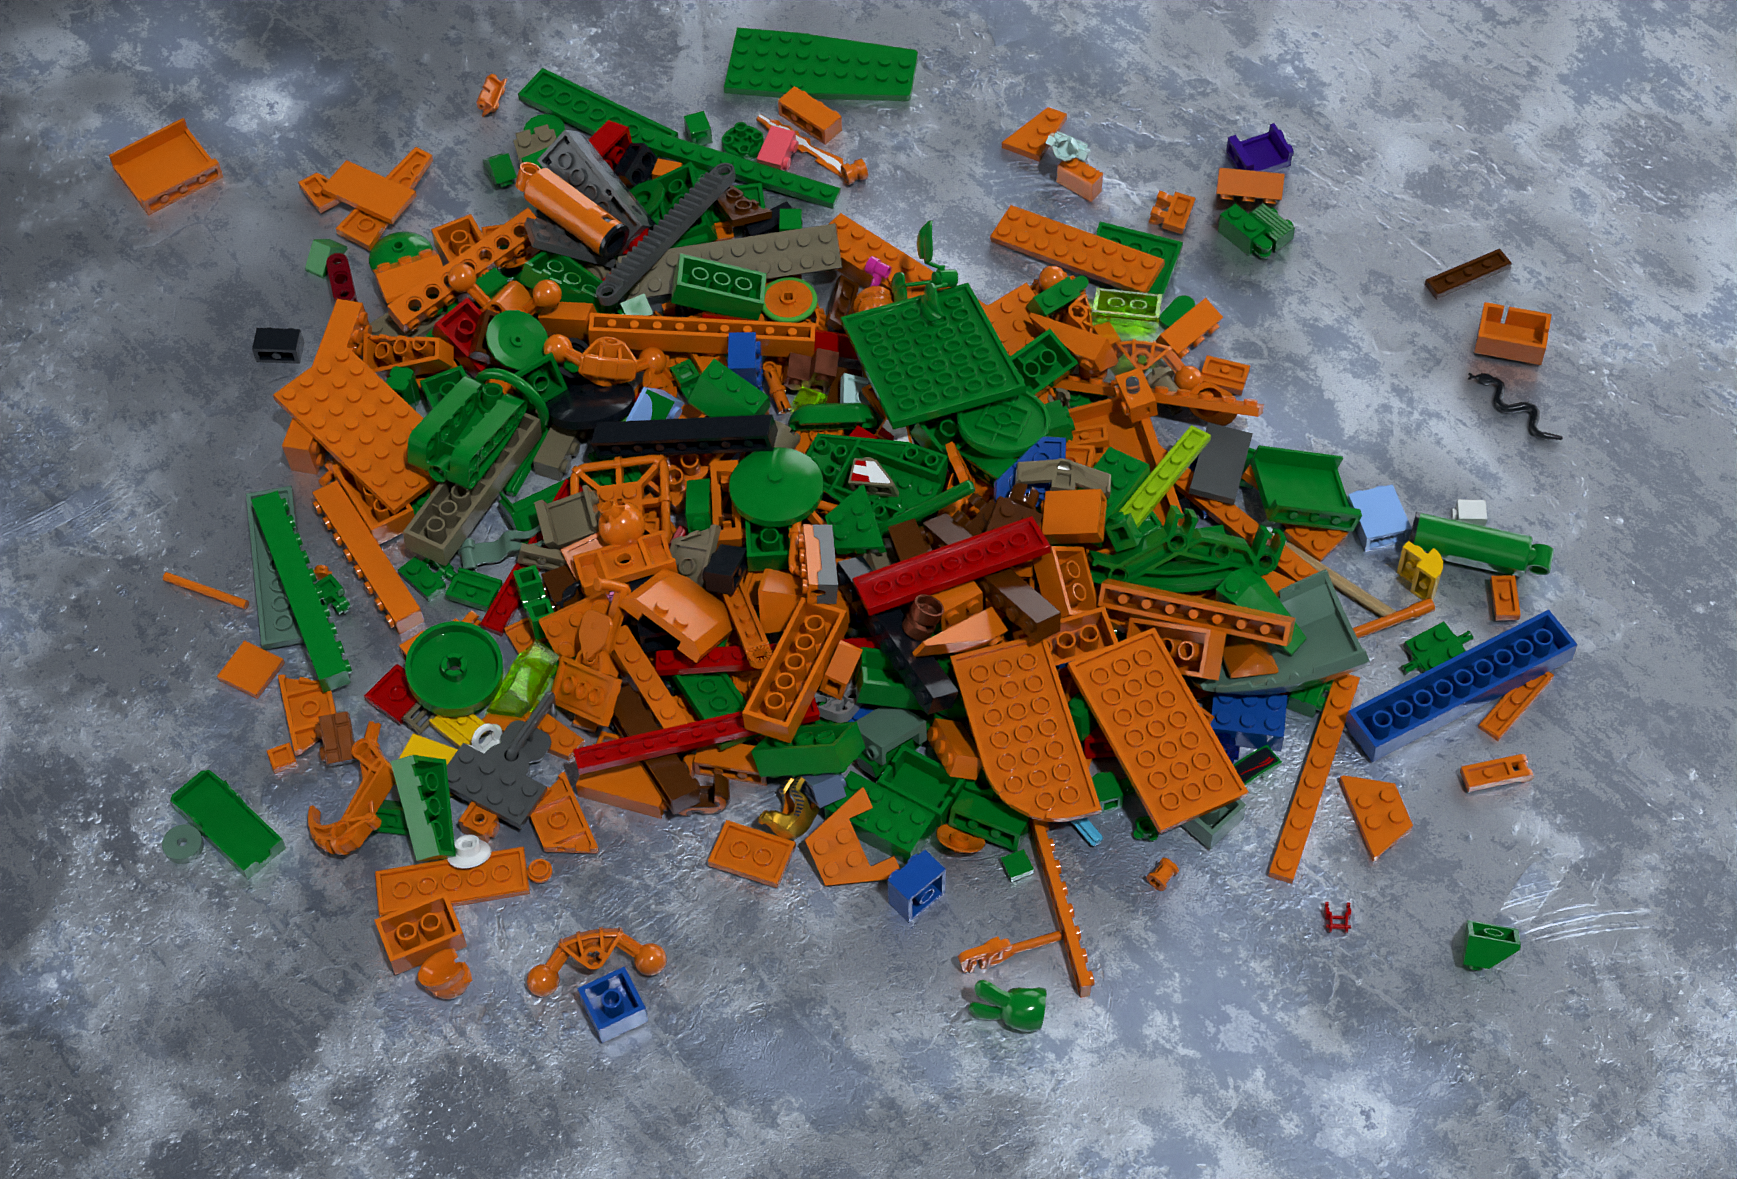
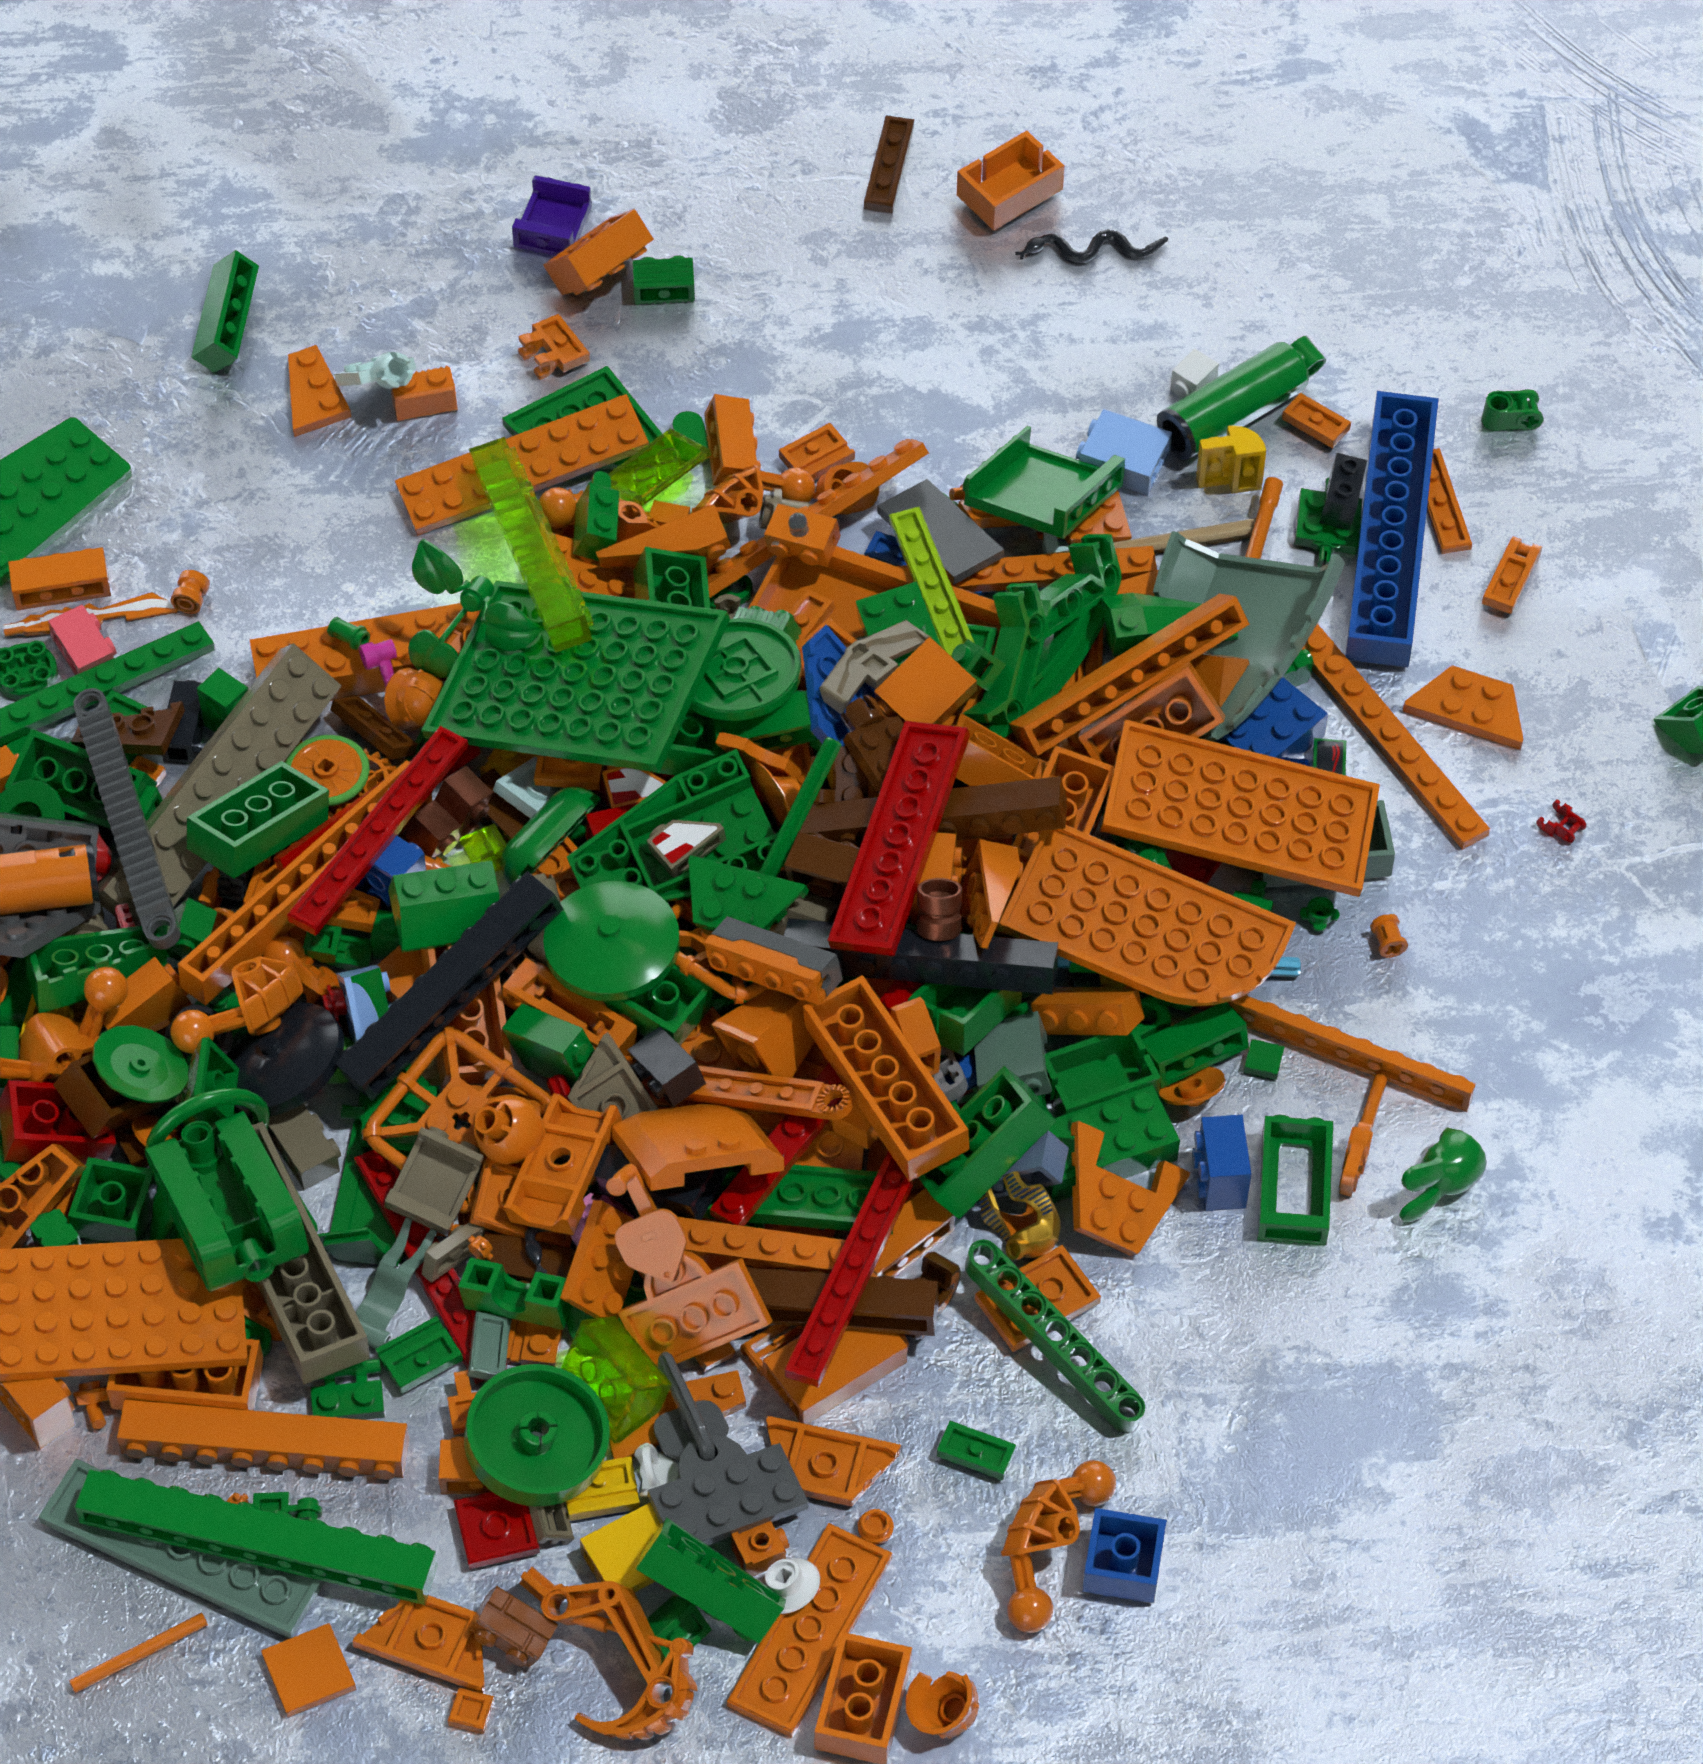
camera: 55 degrees left, 0 degrees up
green brick [1218,203,1272,258] -> none
none -> green brick [191,250,259,373]
none -> red tile [287,726,468,936]
none -> green pin [327,617,370,650]
none -> orange piece [468,1235,494,1260]
none -> sand green tile [468,1311,511,1380]
none -> clear neon green brick [469,437,594,653]
none -> green plate [937,1420,1016,1481]
none -> green beam [964,1239,1145,1433]
none -> green piece [1257,1114,1333,1245]
none -> black brick [1319,453,1367,531]
none -> green piece [1481,389,1544,431]

